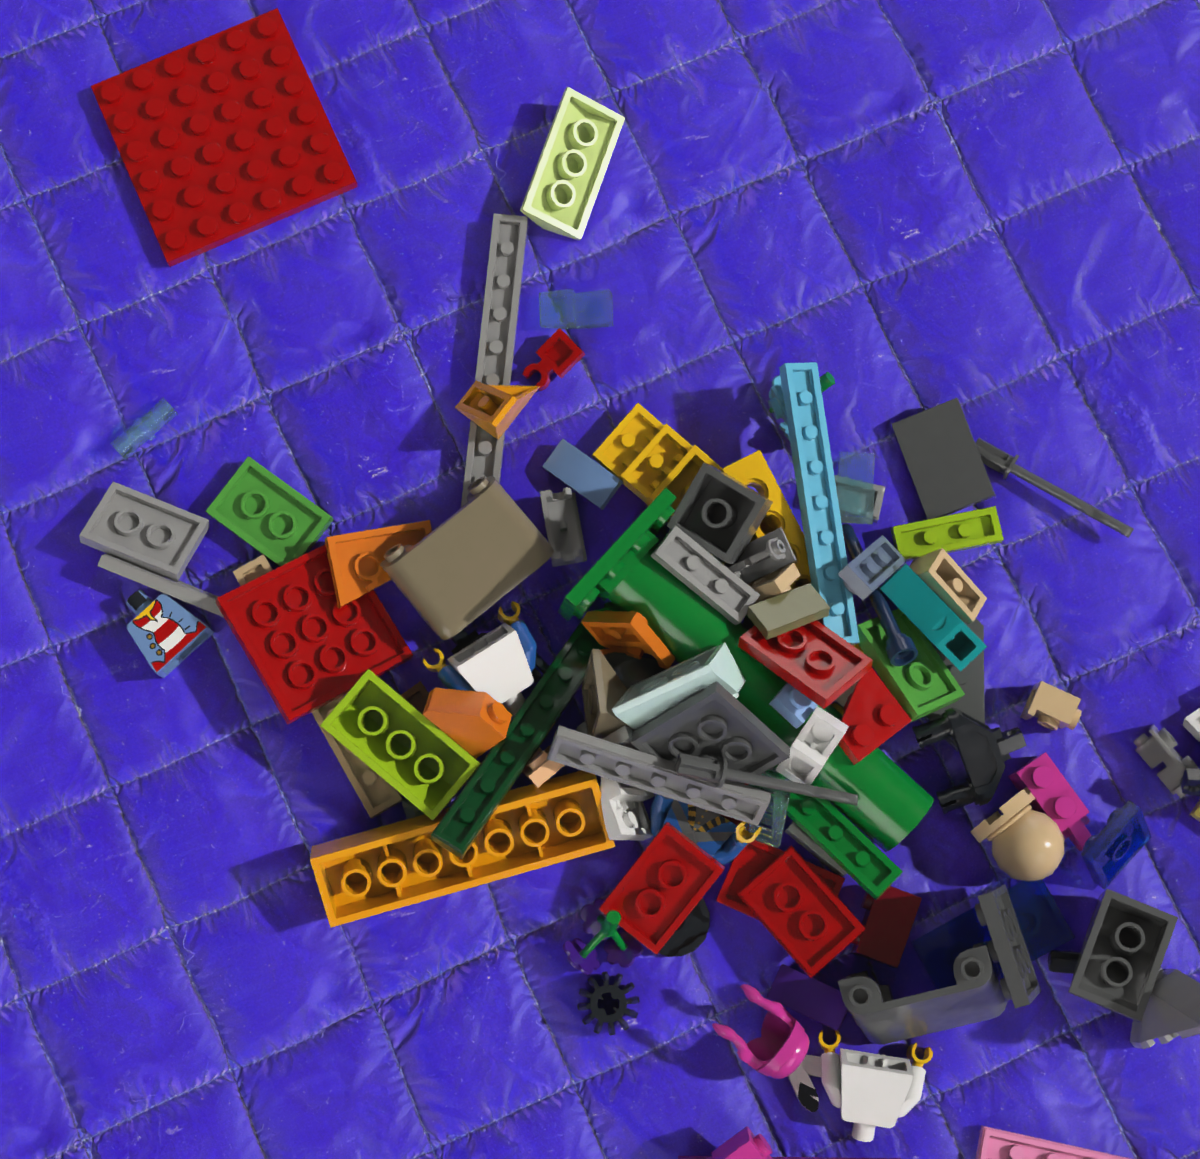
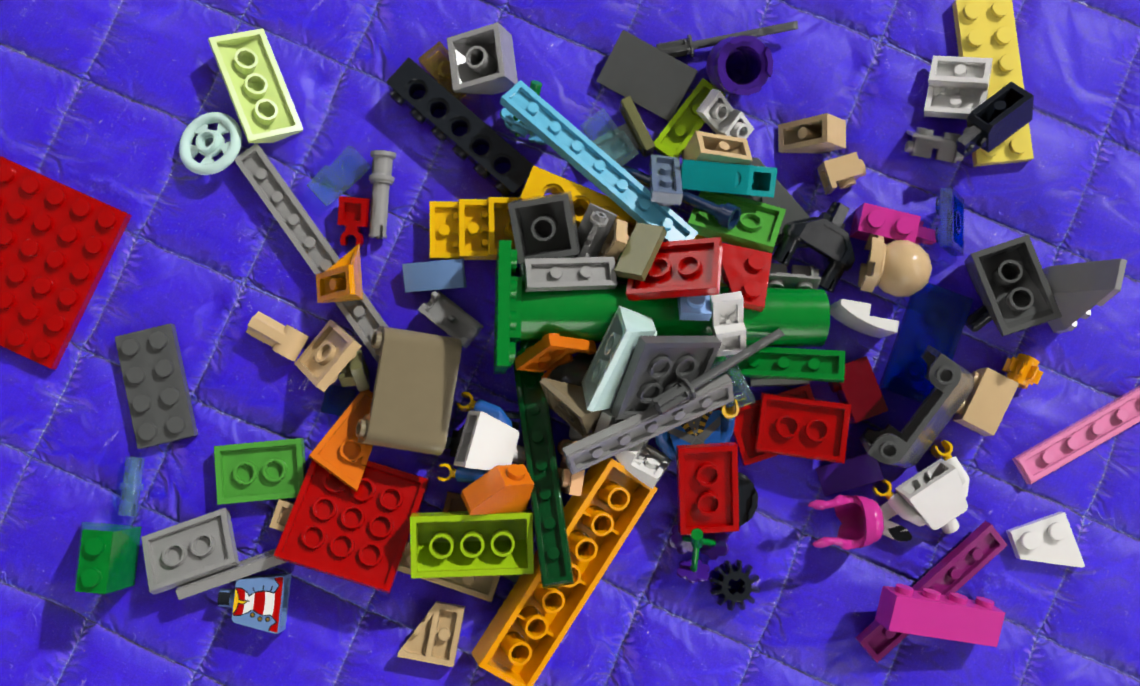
camera: 40 degrees left, 5 degrees up
dark grey plate [975,884,1041,1009] -> none
none -> green slope [75,522,142,594]
none -> dark grey plate [115,323,198,449]
none -> light aqua plate [179,112,242,175]
none -> tan piece [246,311,309,362]
none -> tan plate [294,319,362,392]
none -> clear blue tile [321,385,357,416]
none -> olive tile [338,350,370,392]
none -> light grey pin [368,150,396,239]
none -> black brick [386,57,533,197]
none -> tan wing [397,601,466,667]
none -> clear yellow plate [418,41,467,100]
none -> light grey slope [447,22,518,95]
none -> olive tile [619,96,655,158]
none -> white slope [696,89,754,139]
none -> dark purple tile [706,35,773,95]
none -> light grey hinge [768,263,821,289]
none -> tan slope [778,113,846,153]
none -> white slope [830,299,899,338]
none -> tan brick [953,367,1019,436]
none -> light orange gear [1002,353,1044,389]

